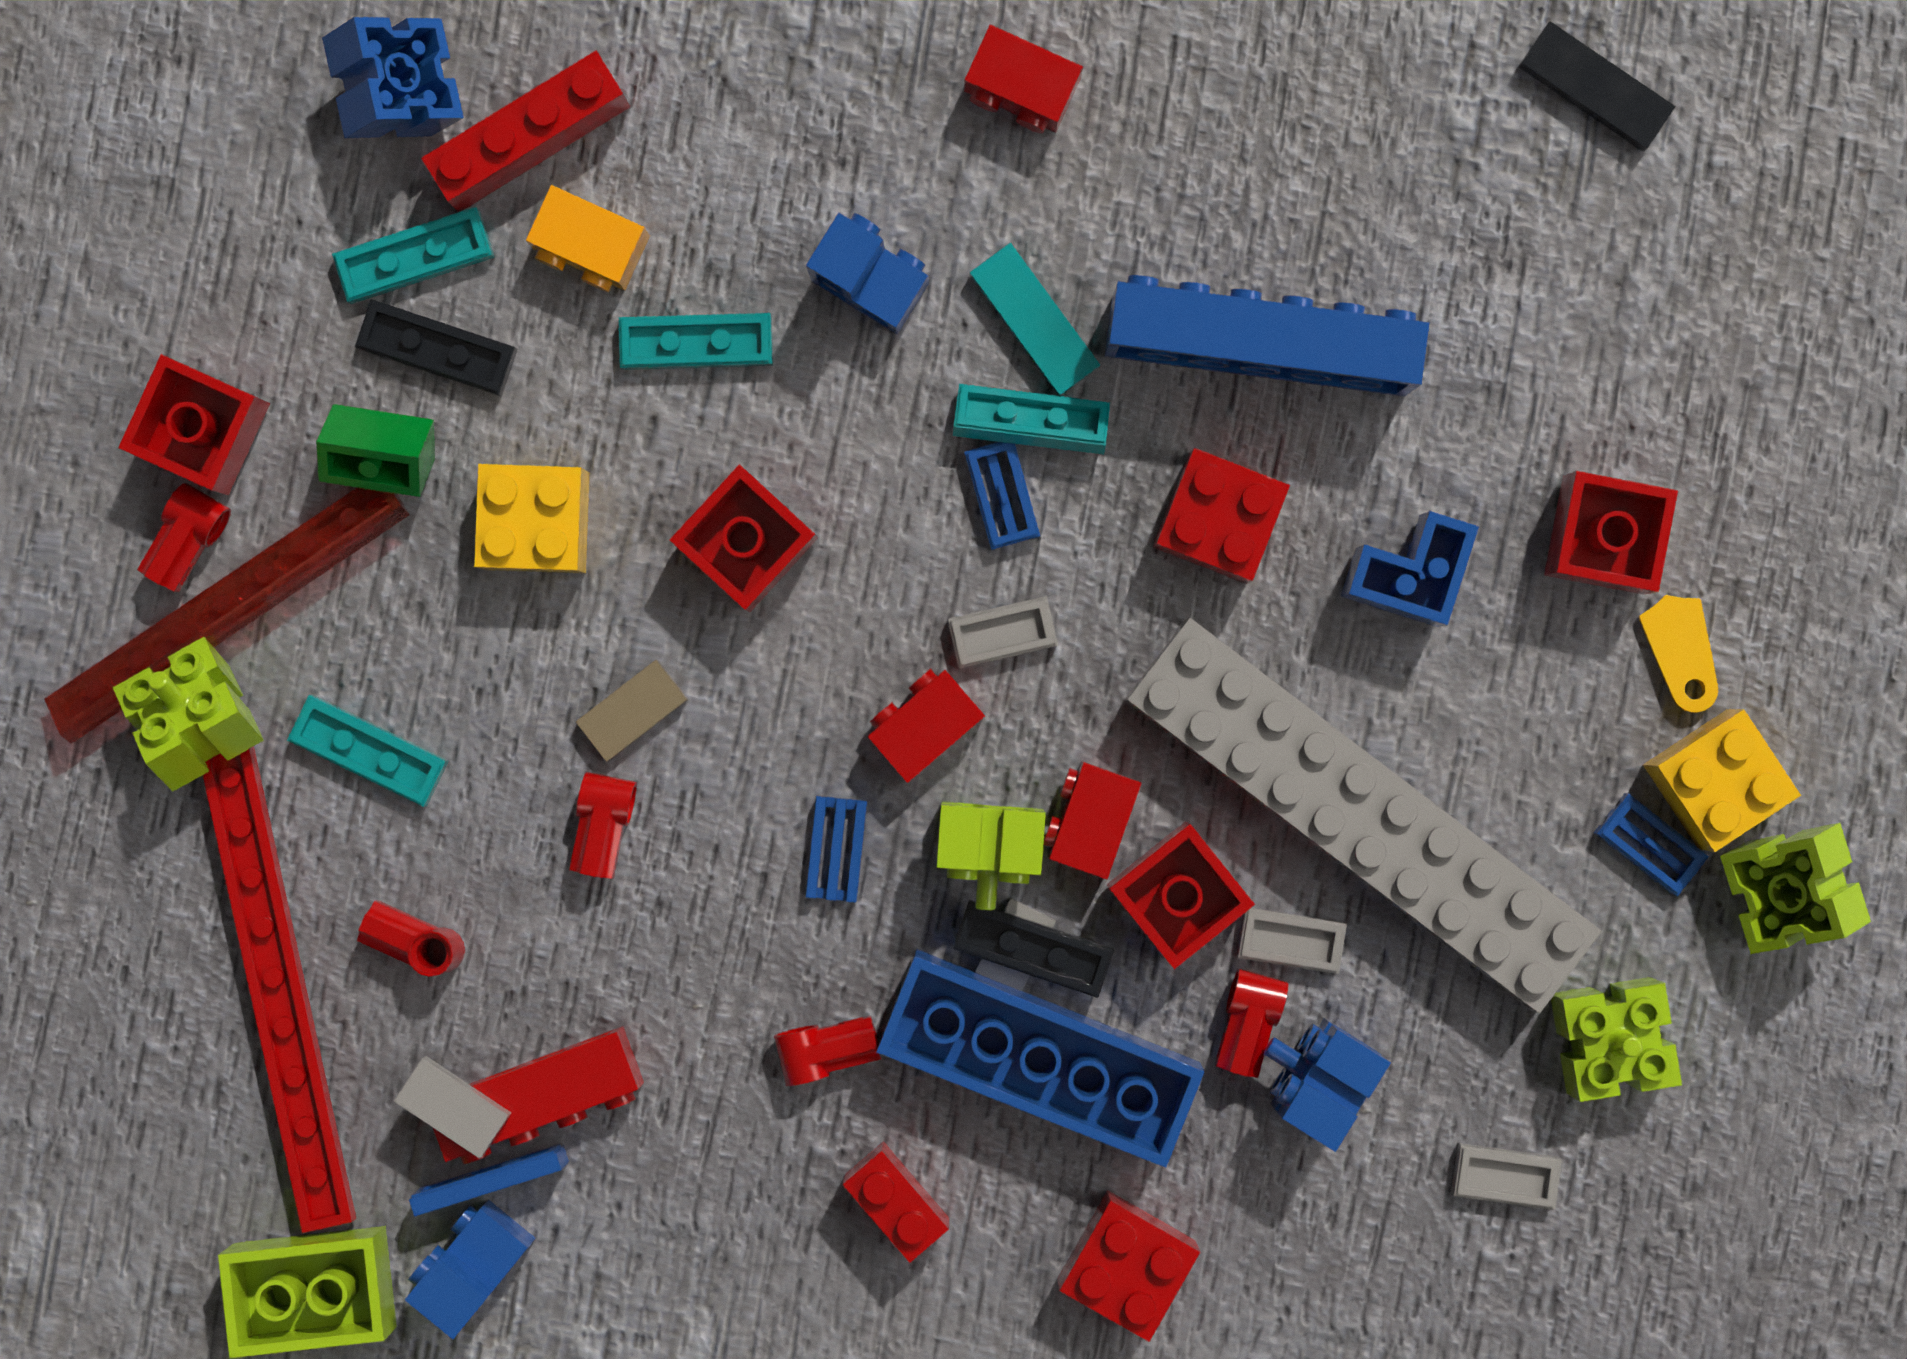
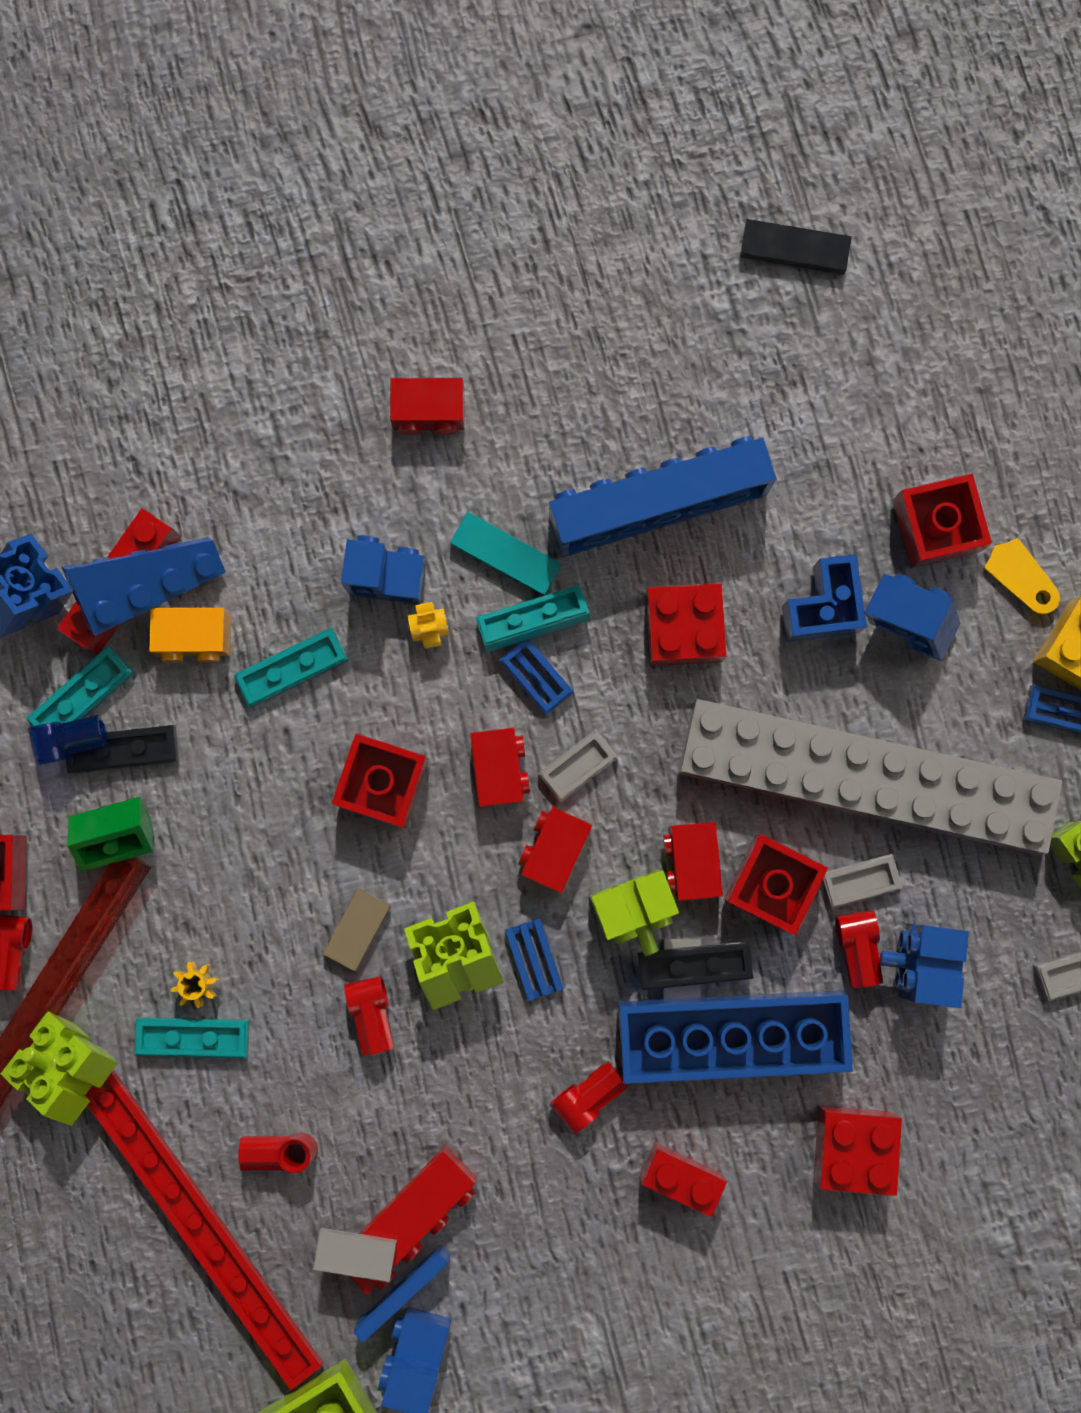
camera: 20 degrees left, 5 degrees down
yellow brick [474,464,590,573] -> none
none -> clear blue piece [27,715,108,765]
none -> blue wing [61,537,226,636]
none -> yellow gear [170,961,220,1008]
none -> lime brick [404,901,504,1010]
none -> yellow gear [408,602,449,649]
none -> red brick [470,727,530,808]
none -> blue brick [865,573,961,661]

